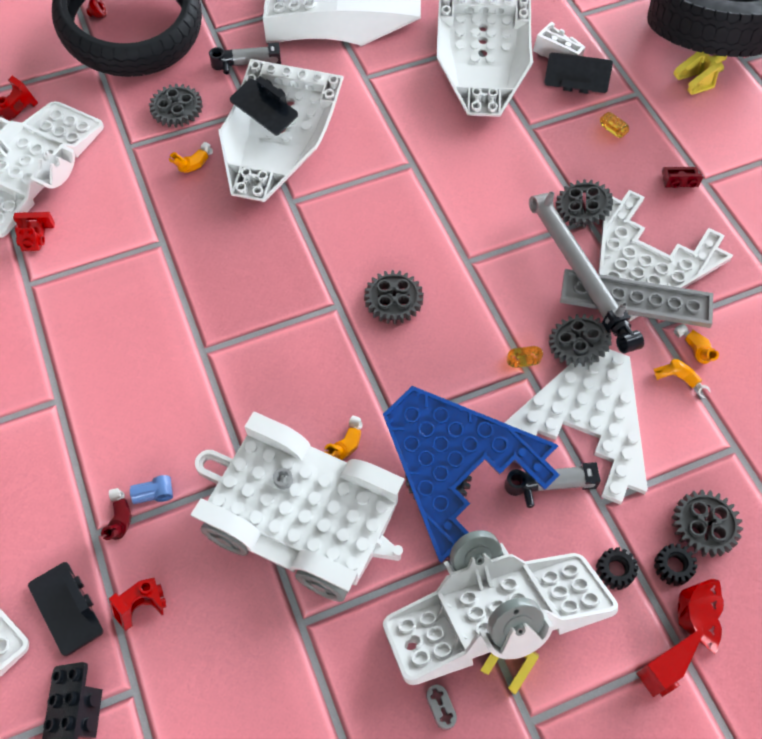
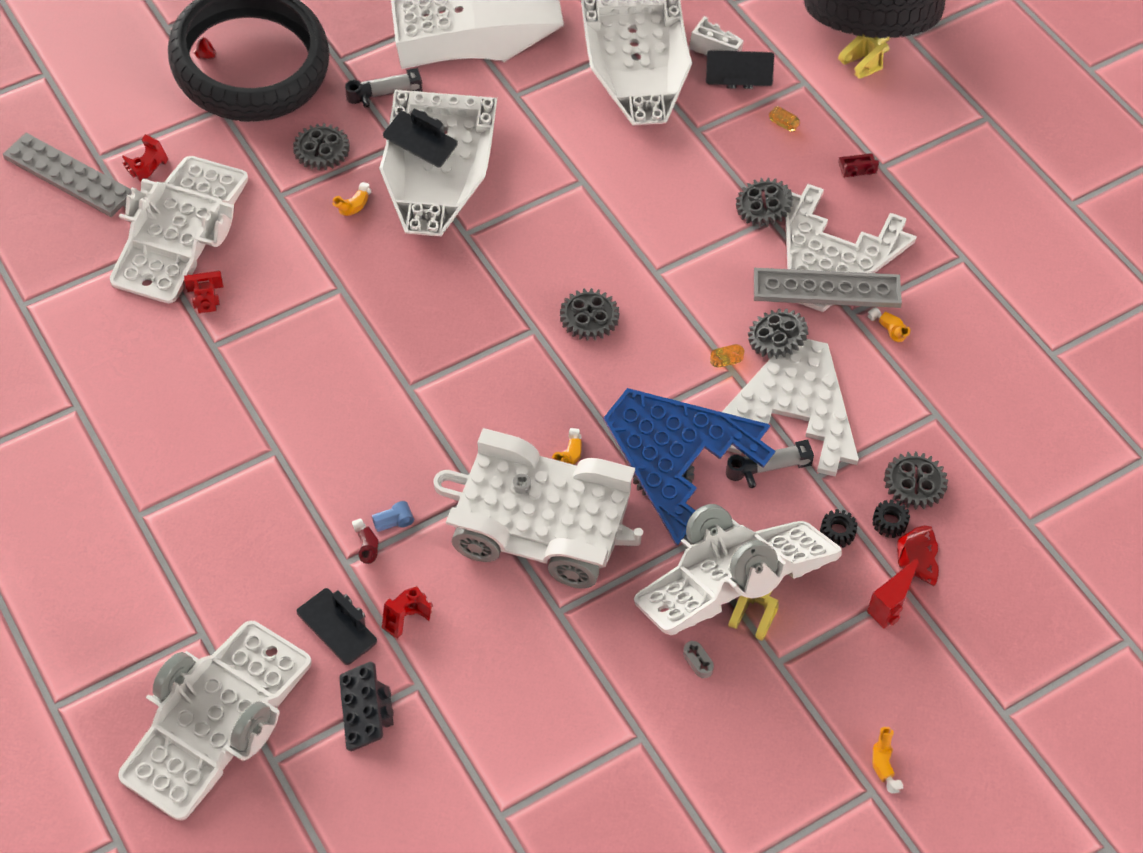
camera: 10 degrees left, 5 degrees down
light grey piece [529,192,644,353] -> none
light orange arm [653,359,711,398] -> none

